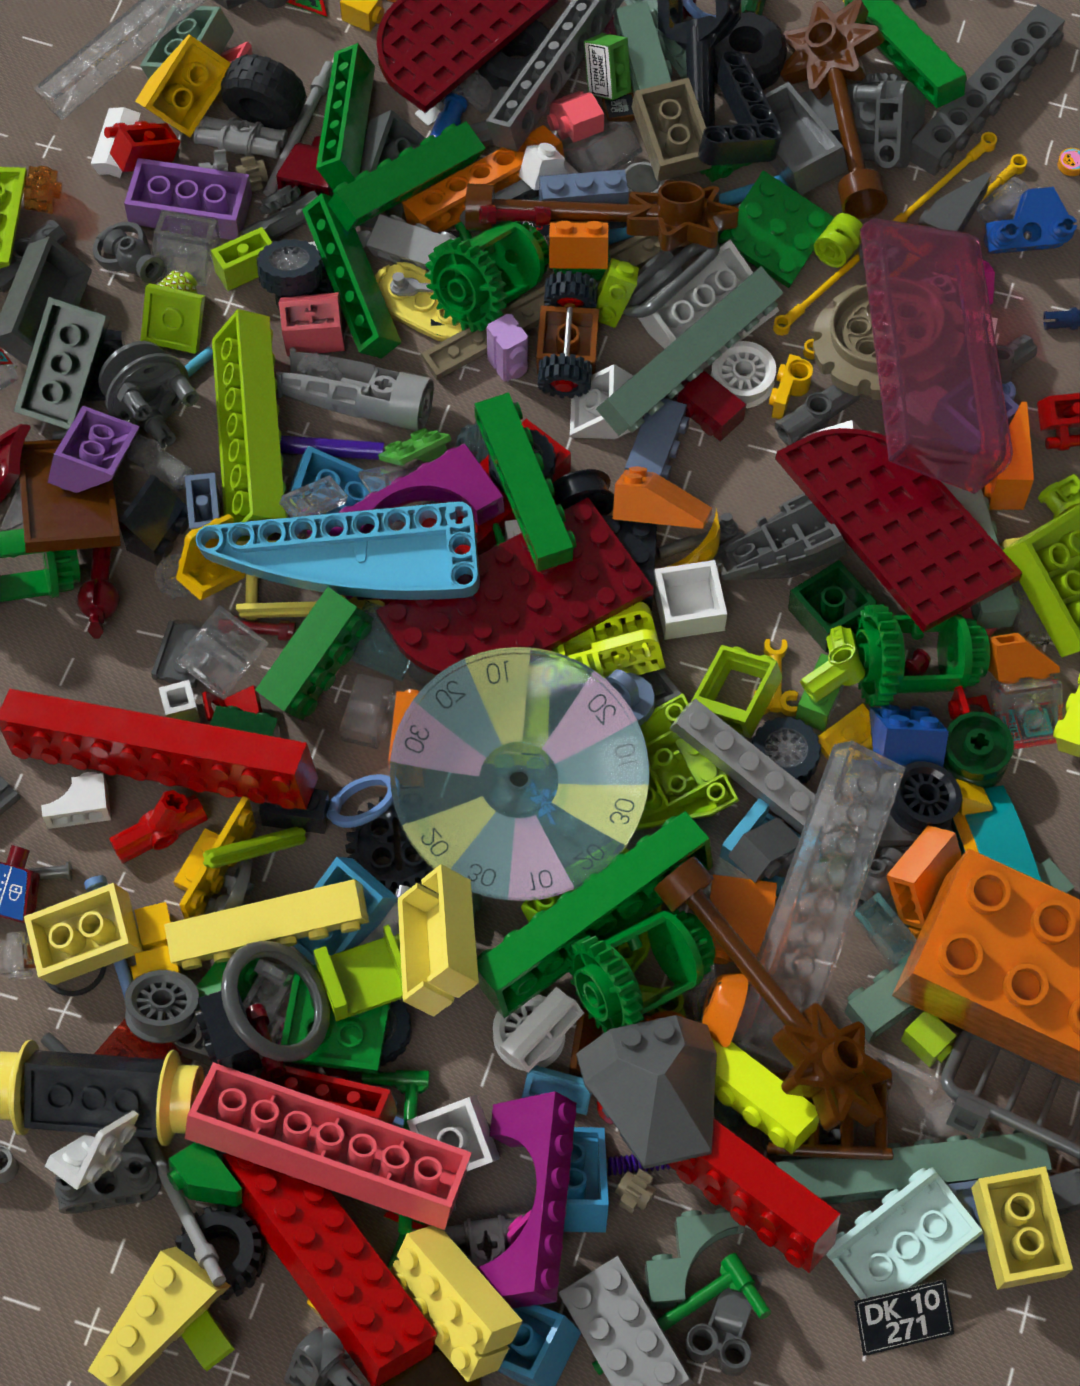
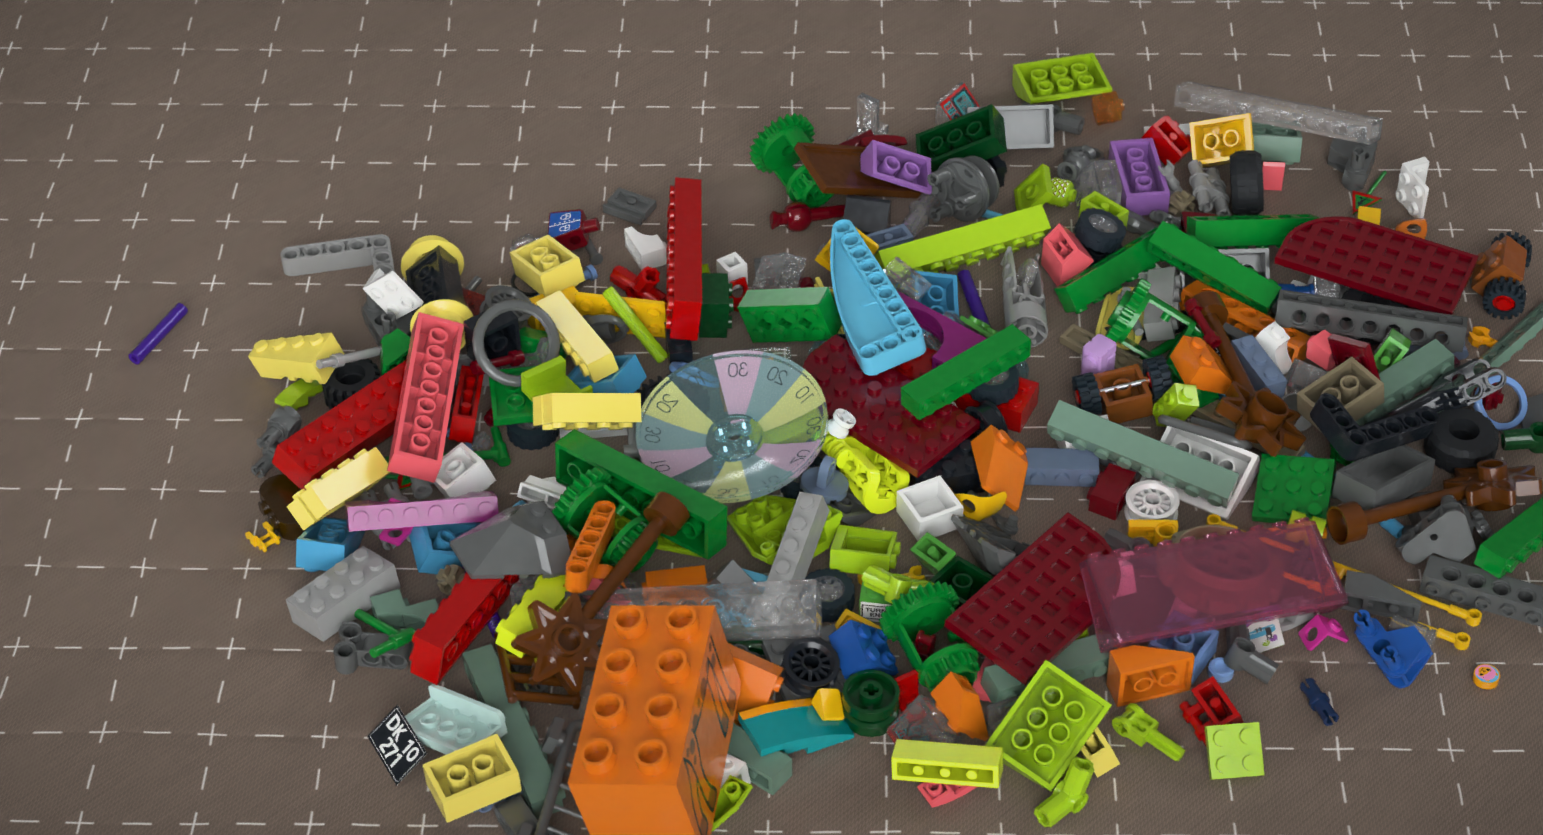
camera: 75 degrees right, 20 degrees down
none -> orange beam [565,500,616,594]
none -> white wheel [826,408,856,439]
none -> bright green slope [910,532,956,575]
none -> dark red tile [1328,334,1381,381]

